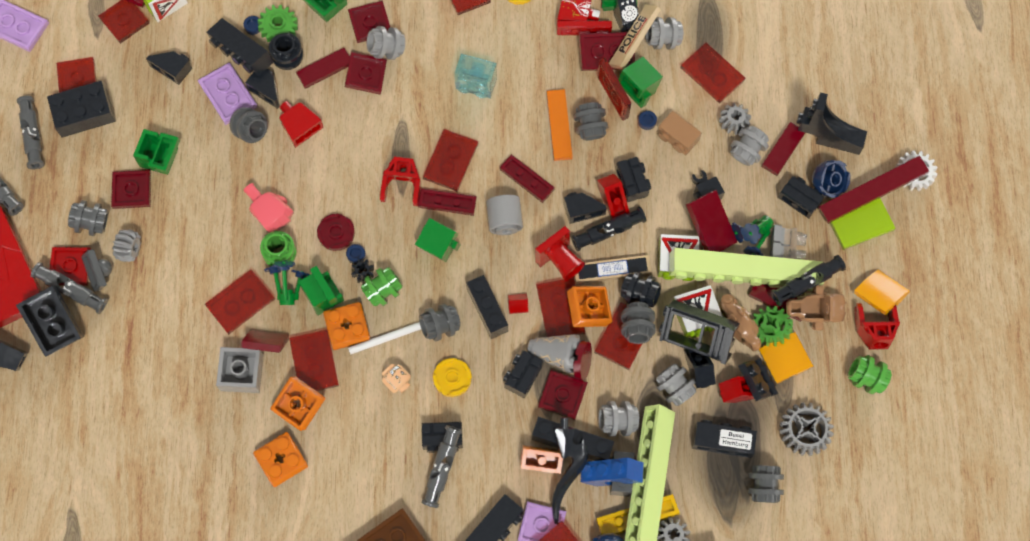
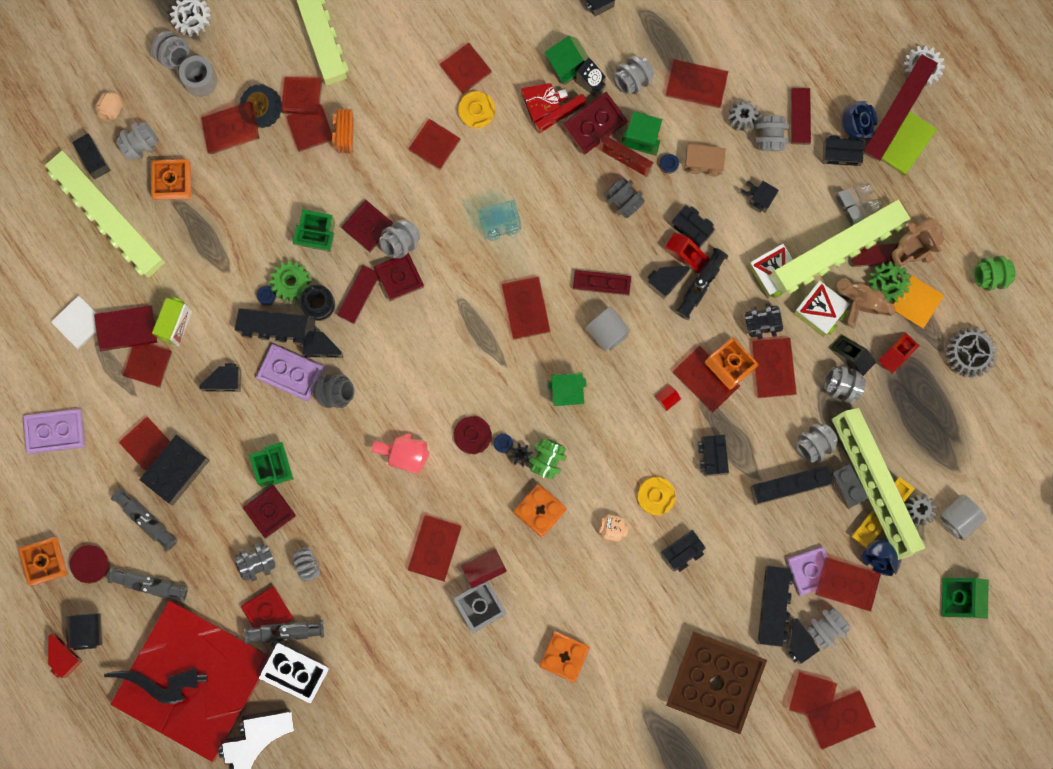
camera: 30 degrees left, 10 degrees up
dark grey tile [81,249,112,292] -> none
bright green piece [260,231,297,267] -> none
green plant [264,260,311,305] -> none
orange brick [270,376,325,431] -> none
red torso [279,101,324,148] -> none
clear red tile [289,330,339,391] -> none
green plate [299,266,344,316] -> none
white bar [348,322,421,355] -> none
red piece [380,156,422,206] -> none
dark red tile [418,188,477,216] -> none
dark grey piece [419,303,460,342] -> none
dark grey piece [421,425,462,508] -> none
black brick [466,275,508,339] -> none
brick [520,445,563,474] -> none
light grey cone [528,334,584,373] -> none
red plant [535,226,585,281] -> none
dark red tile [538,370,588,420] -> none
orange tile [547,89,573,161] -> none
black piece [552,417,588,524] -> none
dark red tile [573,341,592,380] -> none
tile [575,255,652,284] -> none
blue arch [580,458,644,487] -> none
tan tile [609,5,661,69] -> none
dark grey piece [621,302,656,344] -> none
black door [659,300,740,365] -> none
dark red tile [686,190,737,252] -> none
black brick [692,420,757,458] -> none
dark blue plant [731,215,774,256] -> none
black plate [738,358,778,401] -> none
dark grey piece [748,465,784,503] -> none
black piece [771,255,846,306] -> none
black arch [796,92,867,155] -> none
light orange slope [854,269,910,315] -> none
red piece [854,303,900,350] -> none

